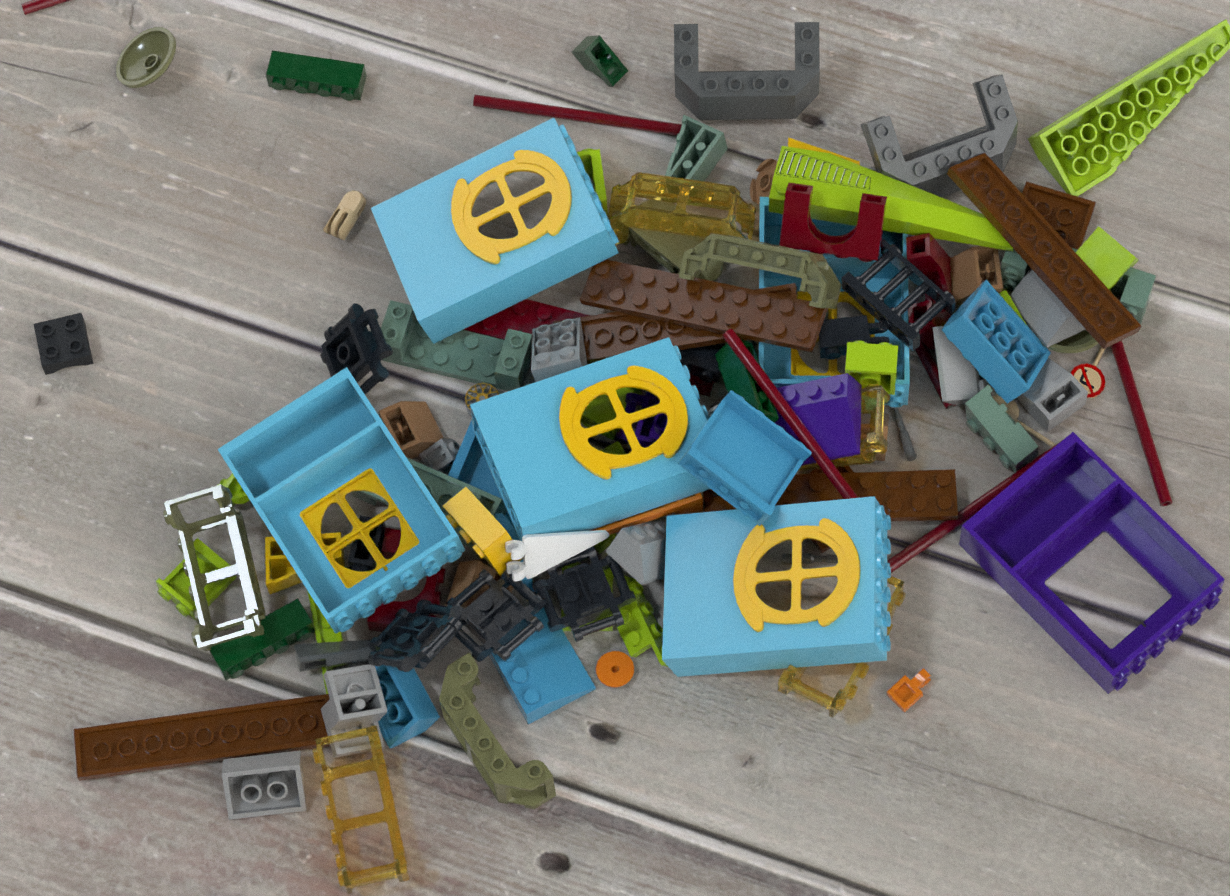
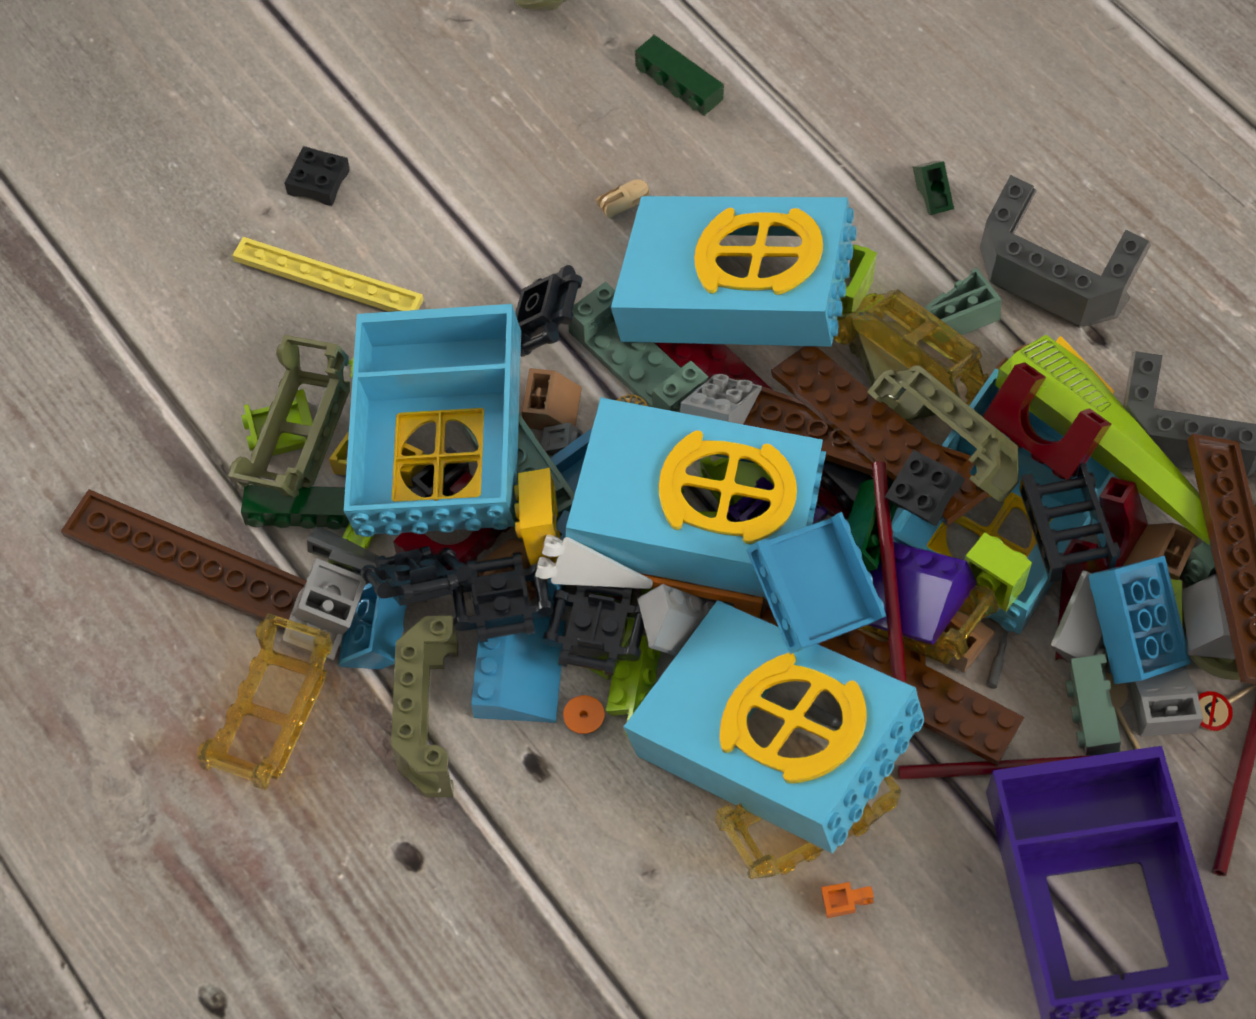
camera: 30 degrees right, 5 degrees down
light grey slope [222,751,307,820] -> none
dark red piece [473,94,682,136] -> none
black hinge [817,315,890,360] -> none
none -> light yellow plate [232,237,424,312]
none -> black brick [885,450,965,527]

